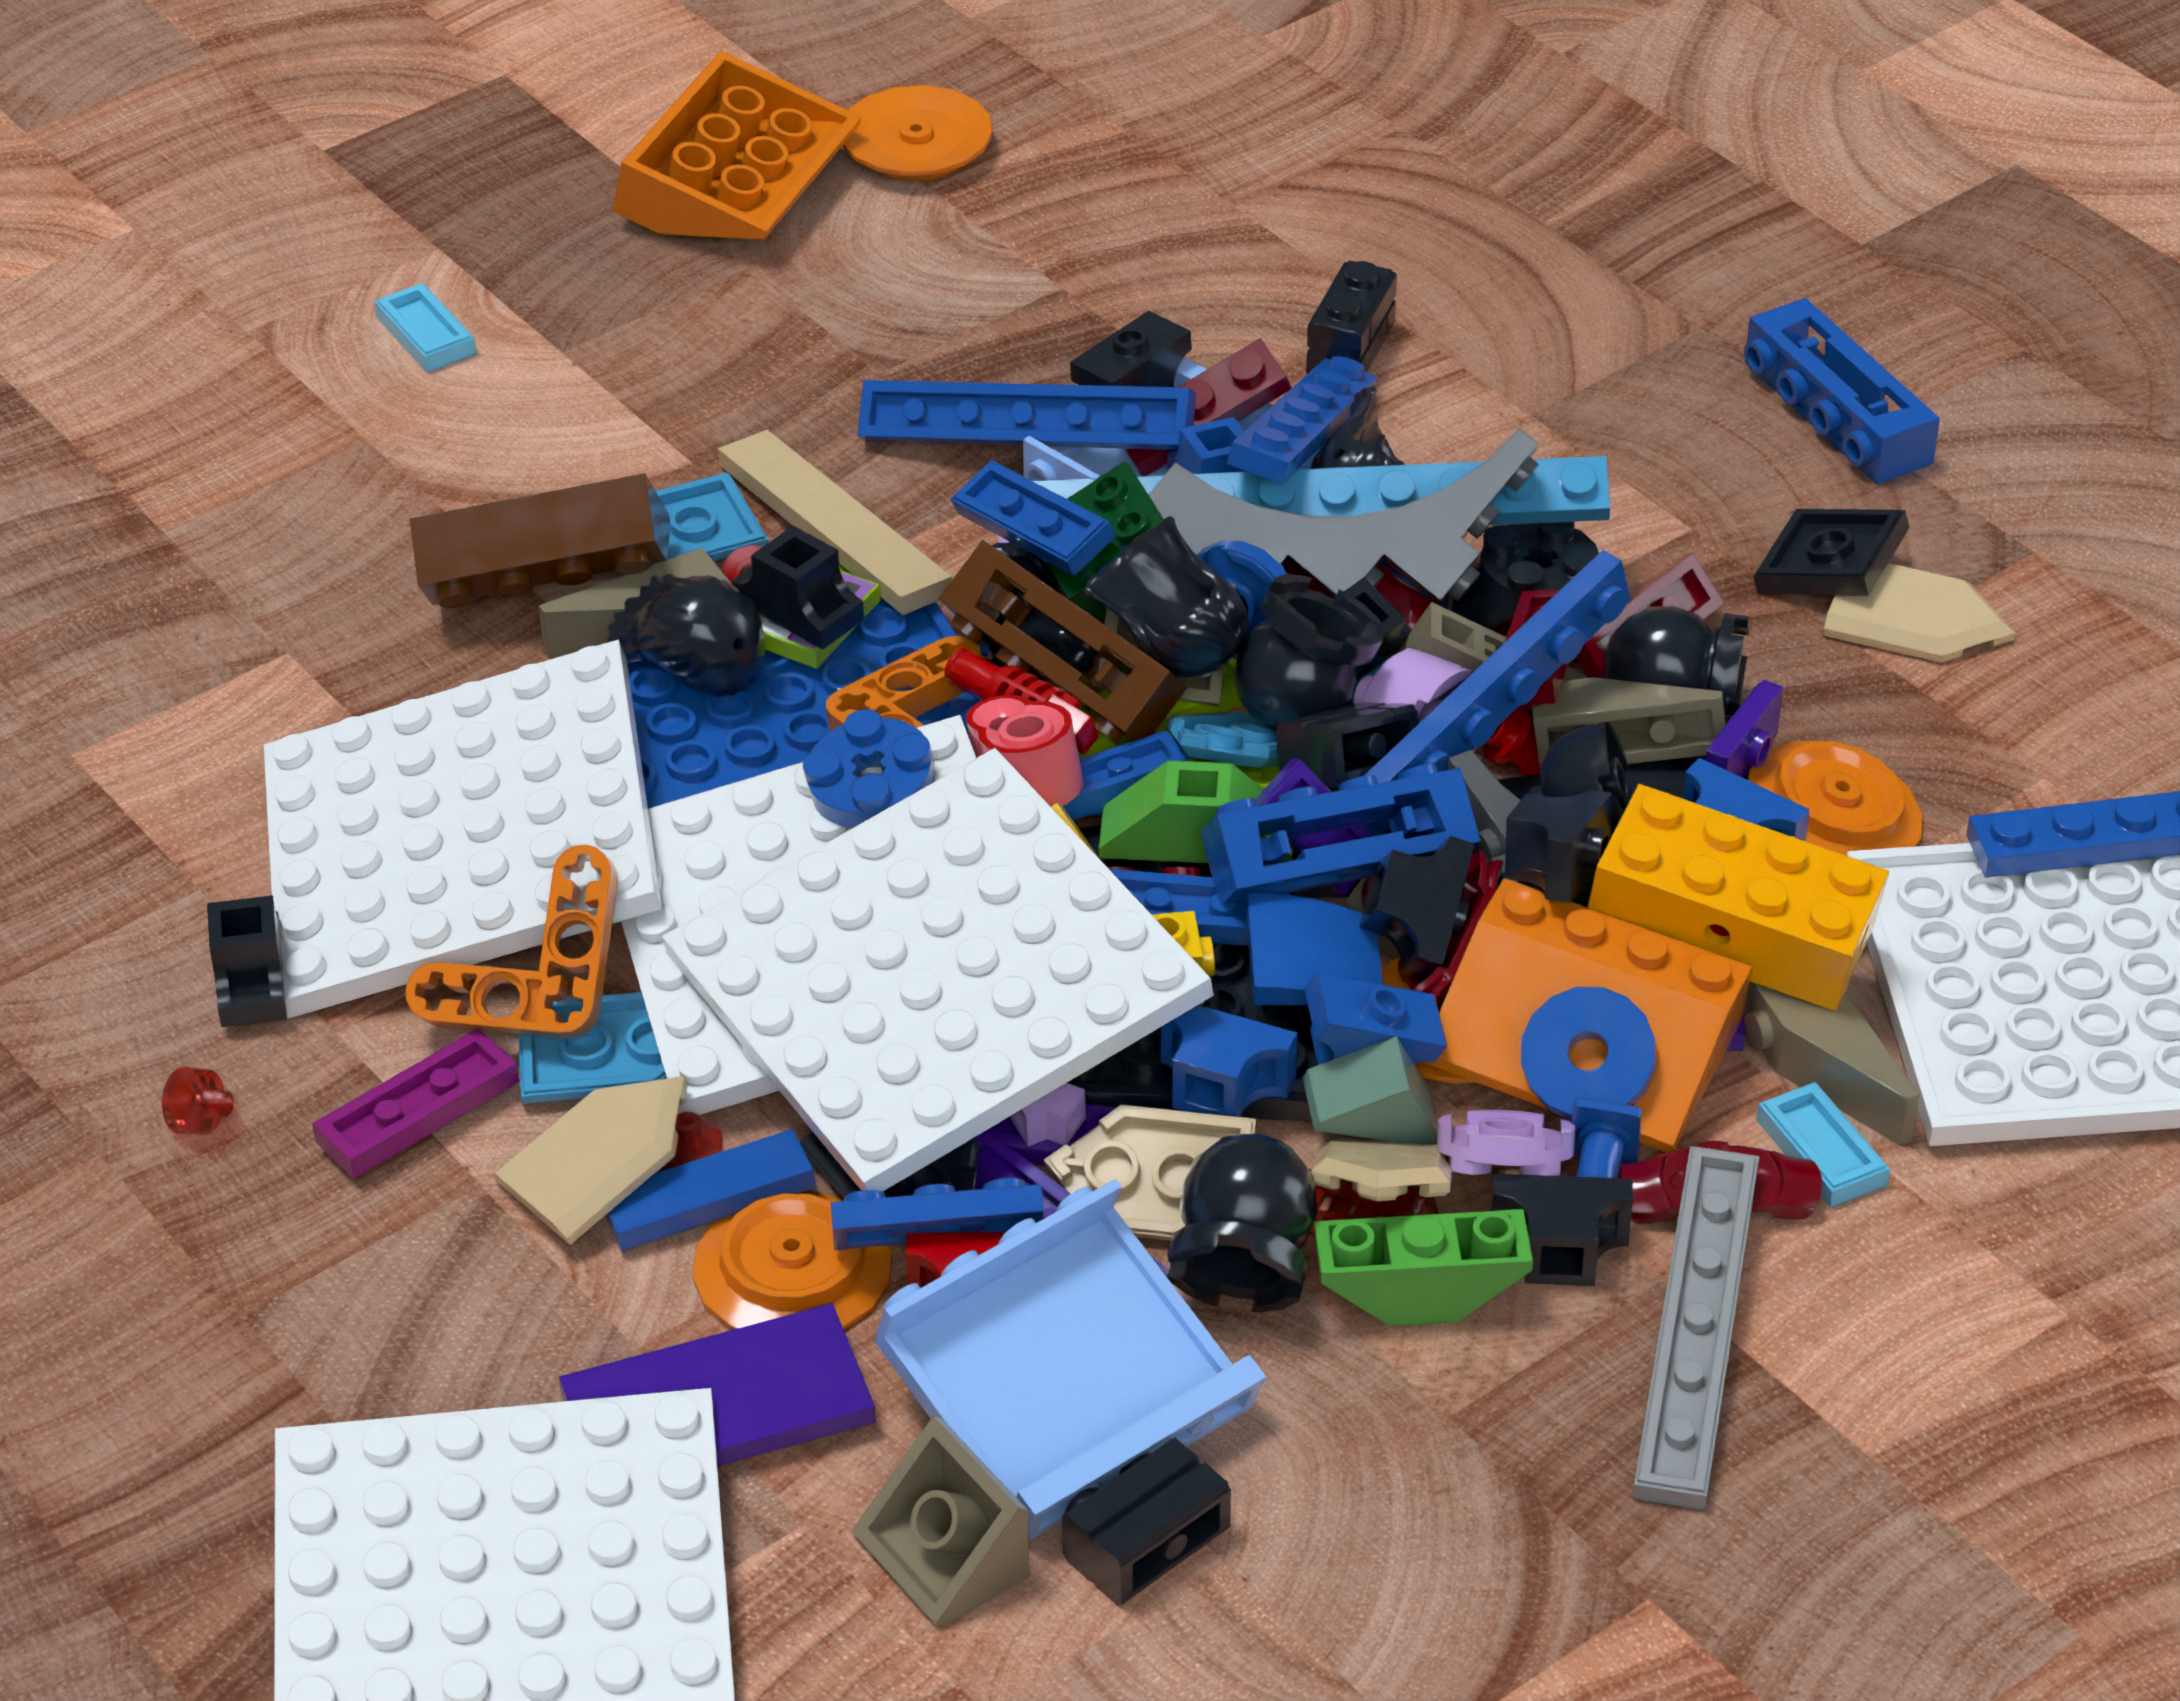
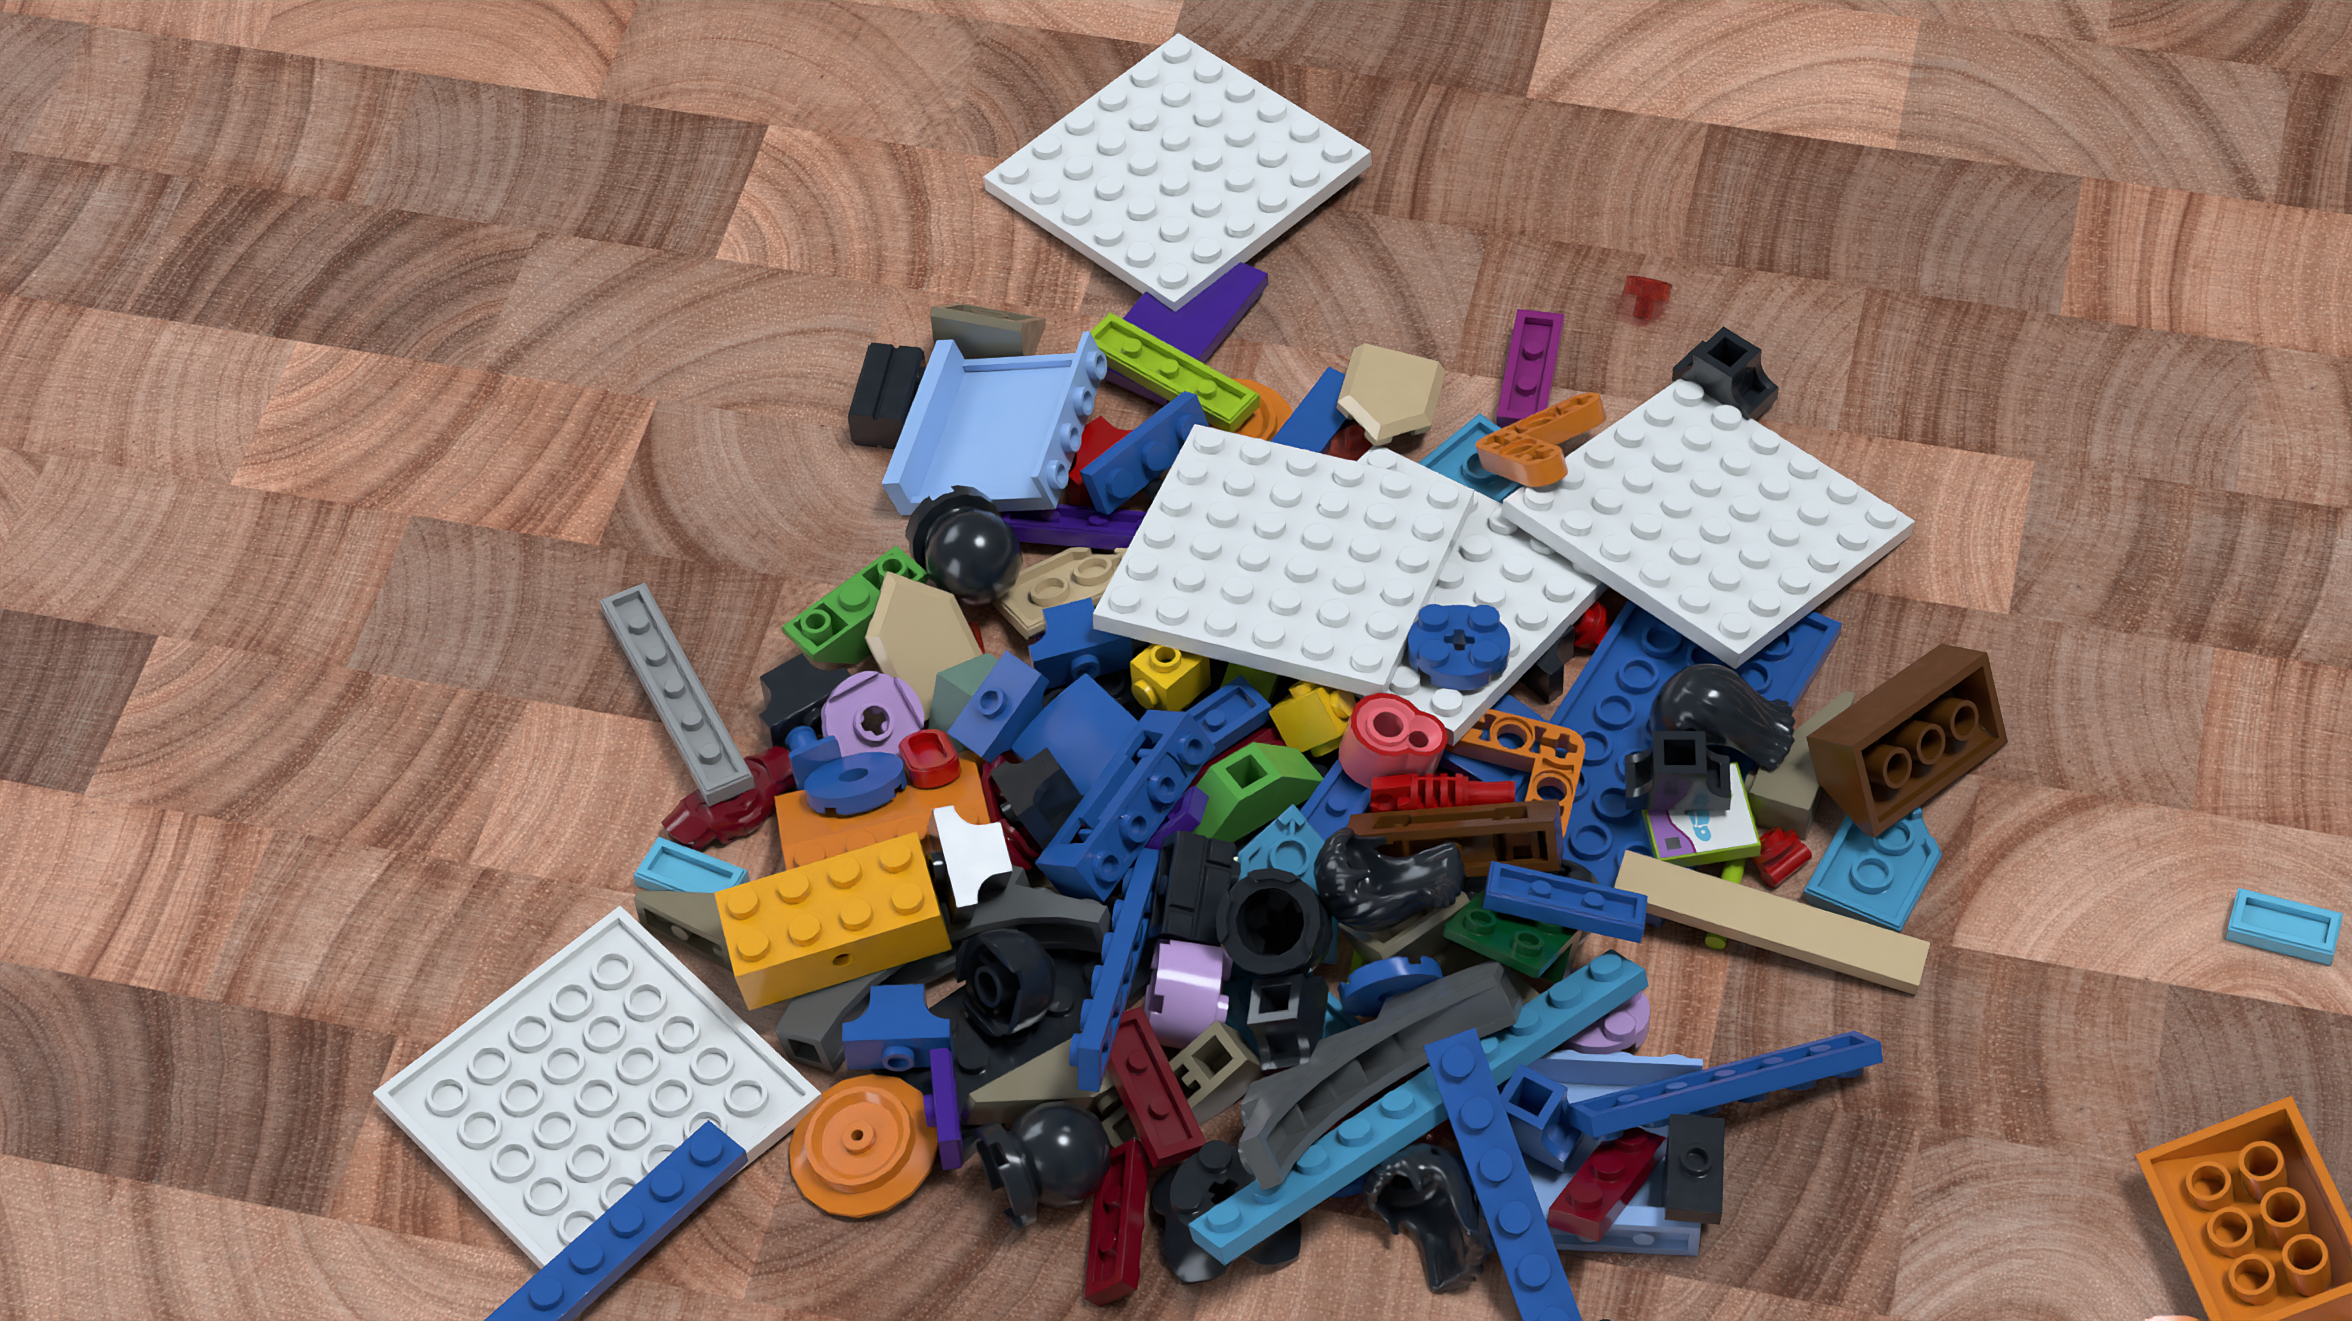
camera: 145 degrees right, 10 degrees up
none -> red tile [898,729,962,788]
none -> lime tile [1090,312,1260,433]

